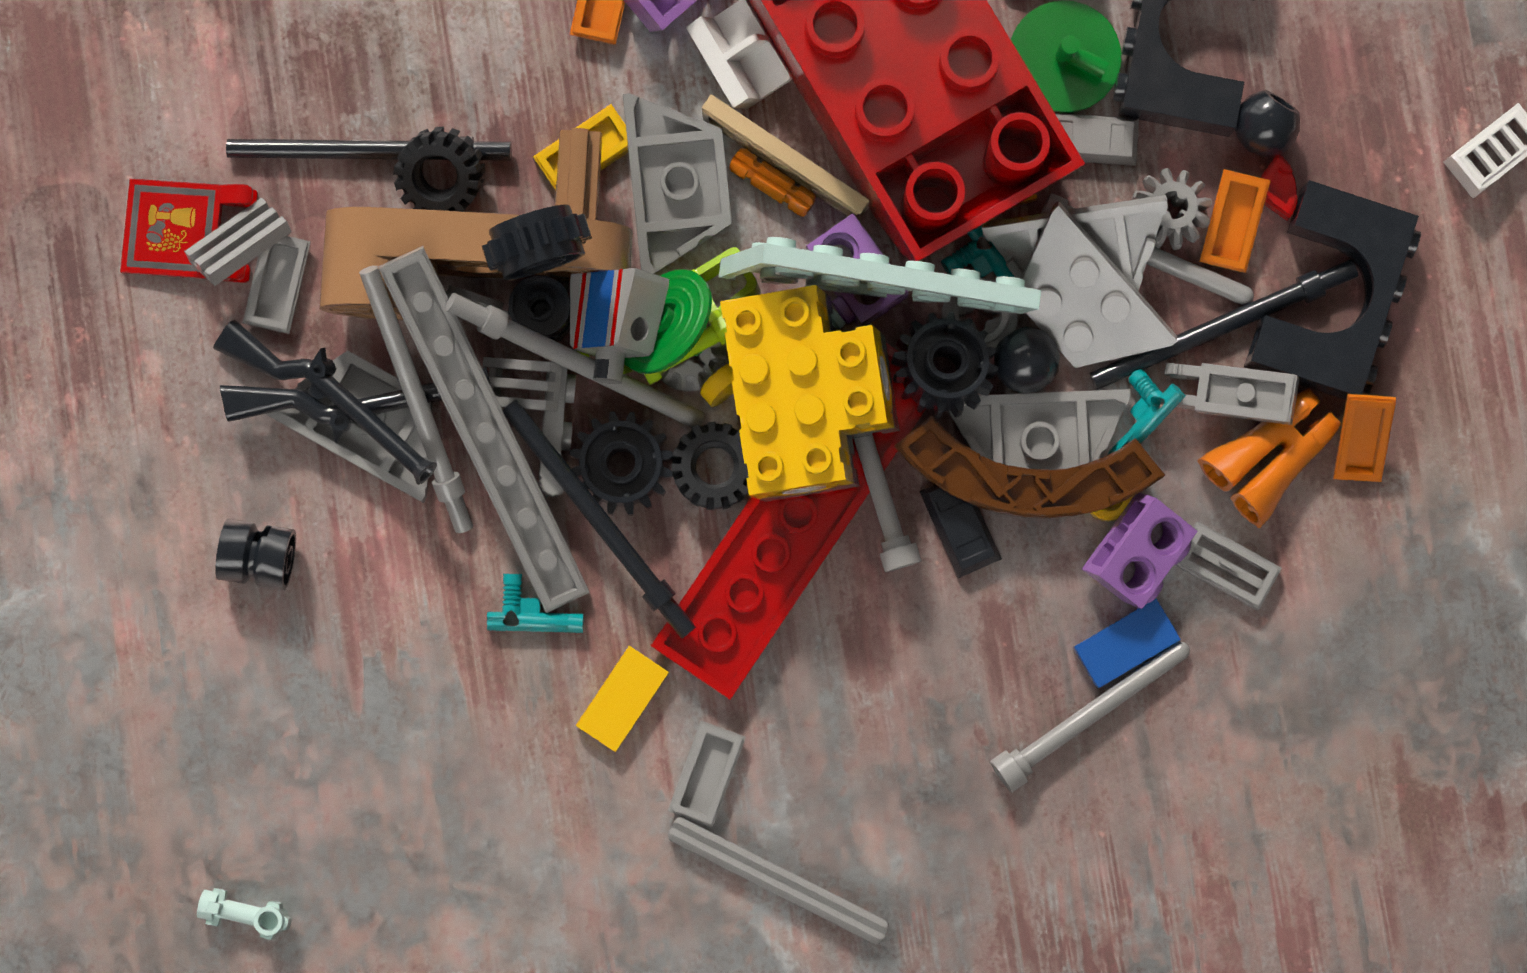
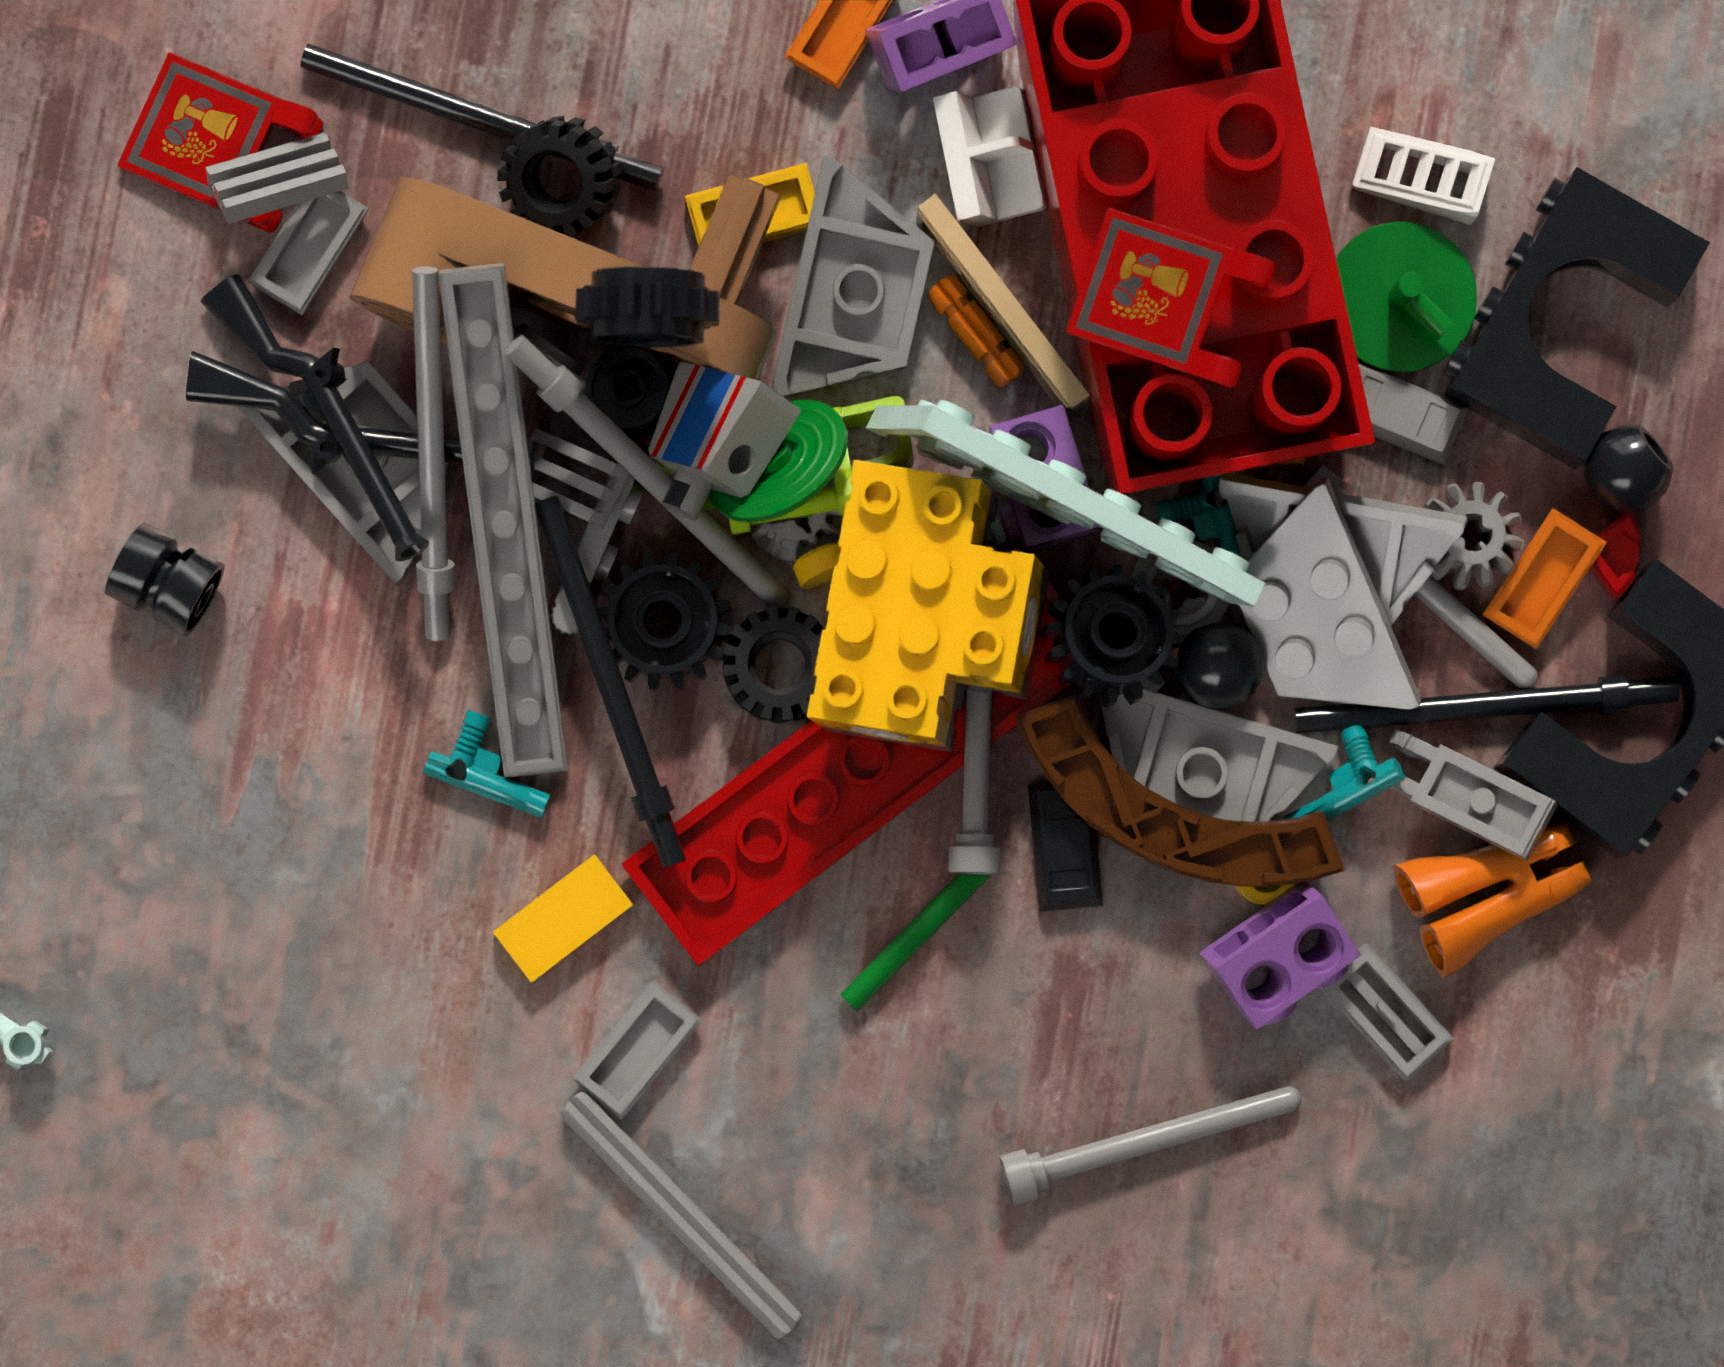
camera: 15 degrees right, 0 degrees up
blue tile [1072,598,1181,689] -> none
orange tile [1333,394,1396,482] -> none
none -> green bar [840,874,991,1012]
none -> red flag [1065,207,1275,388]

